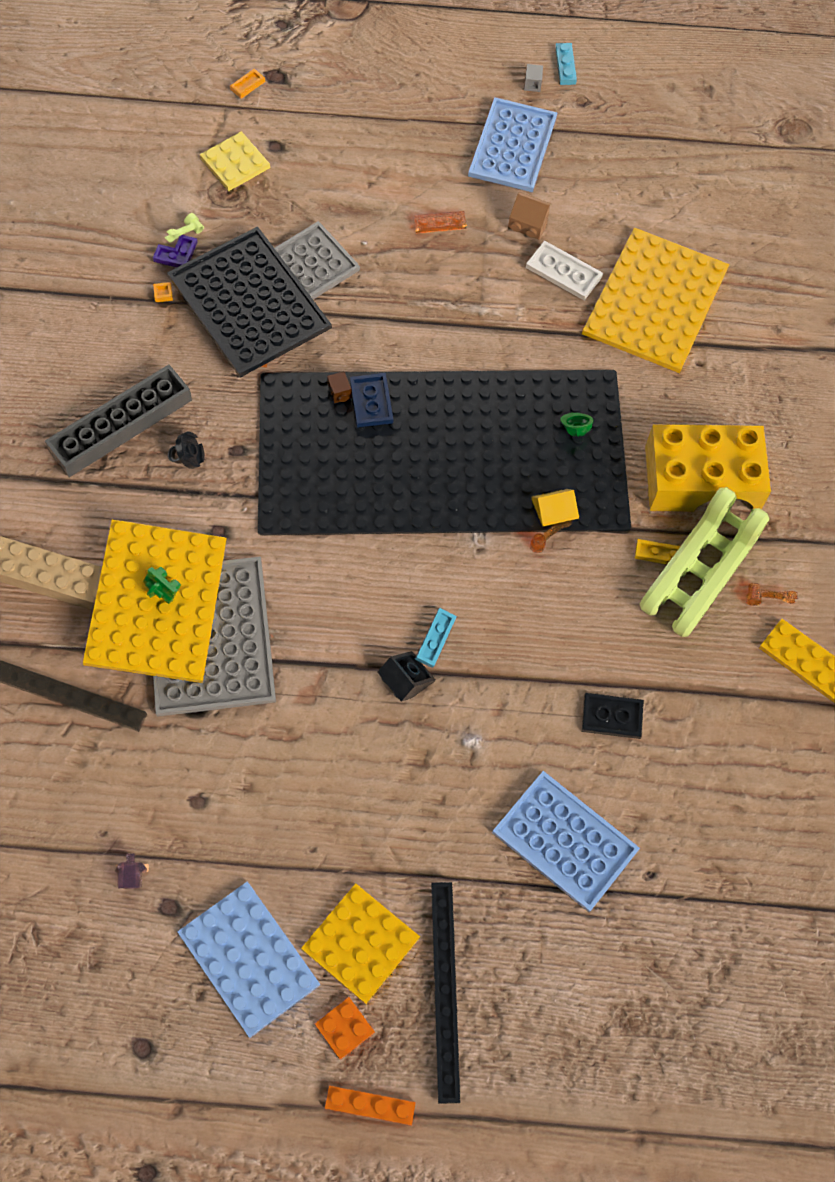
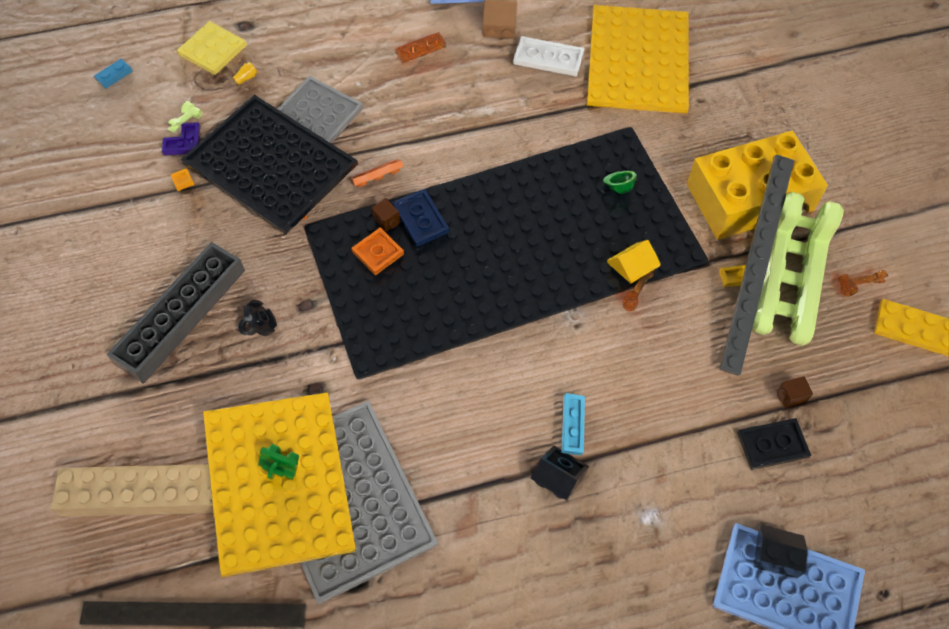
camera: 15 degrees left, 5 degrees down
none -> dark azure plate [94,59,133,89]
none -> yellow cone [232,62,258,85]
none -> orange plate [350,159,404,187]
none -> orange plate [351,228,404,276]
none -> dark grey plate [719,154,794,376]
none -> black slope [753,524,808,579]
none -> reddish brown brick [777,376,813,408]

